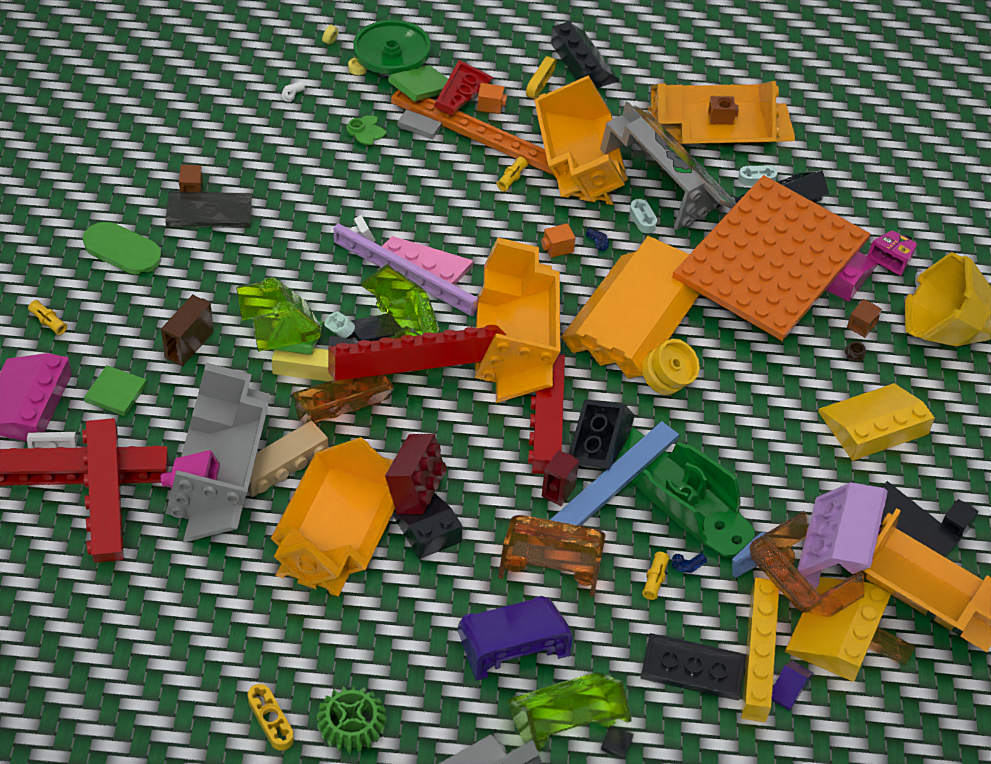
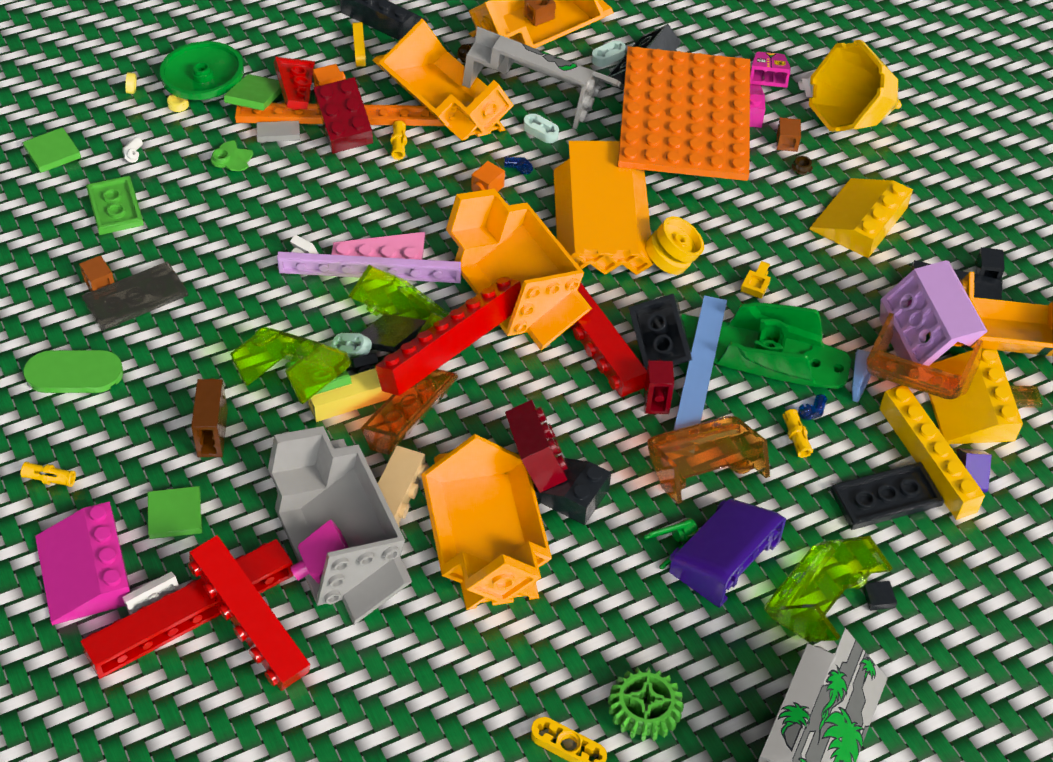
camera: 30 degrees left, 0 degrees up
none -> bright green tile [22,127,81,173]
none -> bright green tile [86,176,144,235]
none -> dark red brick [314,77,373,154]
none -> green plant [644,518,698,569]
none -> yellow plate [741,261,771,299]

